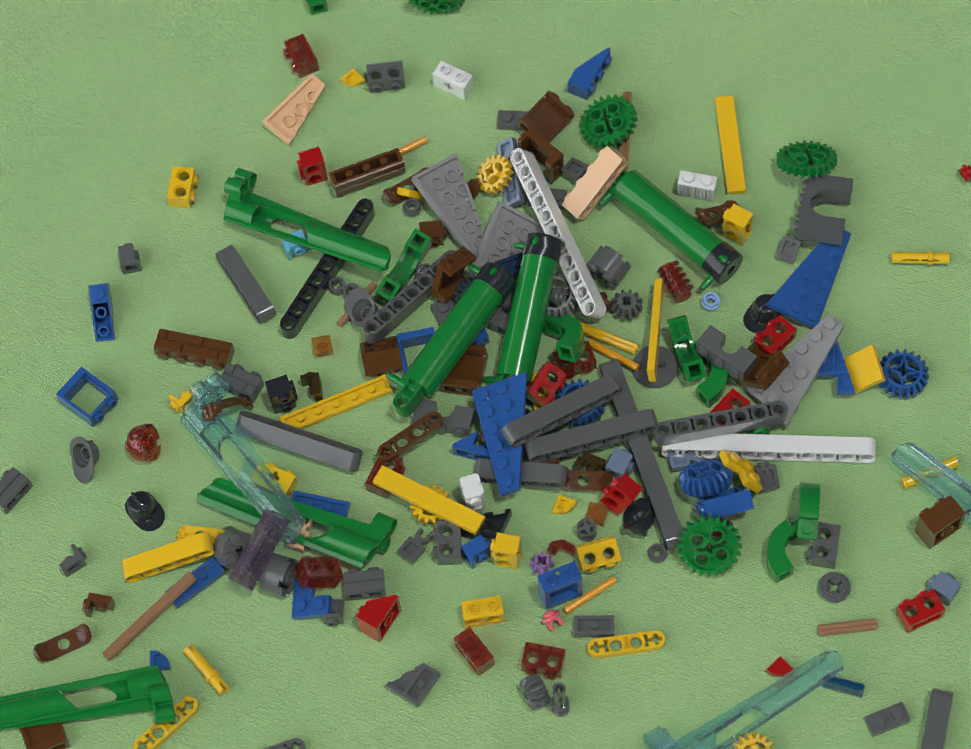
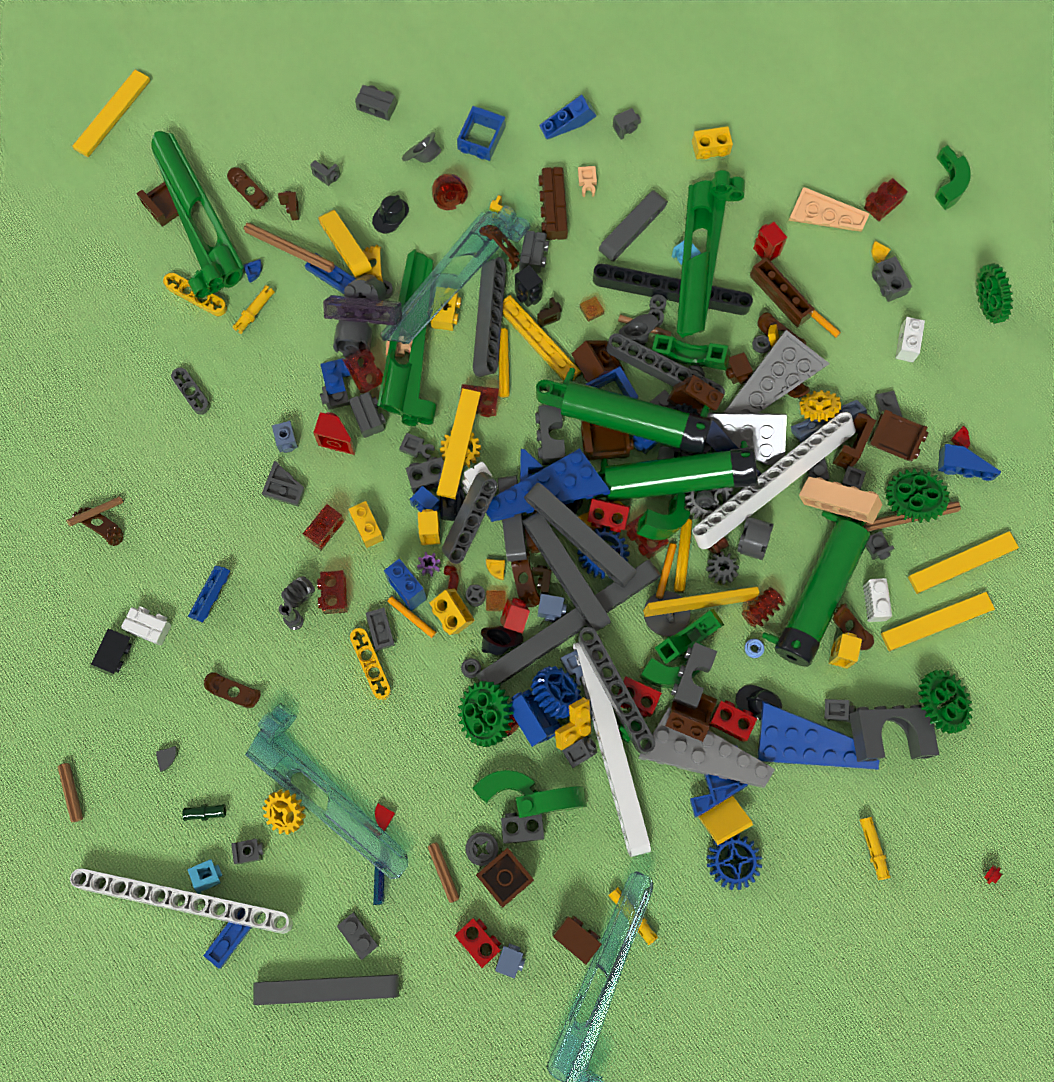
camera: 65 degrees right, 10 degrees up
blue plate [291,490,351,517] -> none
reddish brown beam [377,411,443,463] -> none
coral plate [541,609,563,631] -> none
none -> sand blue brick [272,421,298,453]
none -> dark grey beam [442,472,498,564]
none -> reddish brown brick [476,848,534,908]
none -> yellow axle [499,328,509,398]
none -> light nougat plate [578,166,597,197]
none -> dark grey bracket [866,531,895,560]
none -> yellow tile [908,531,1019,594]
none -> red tile [950,426,970,449]

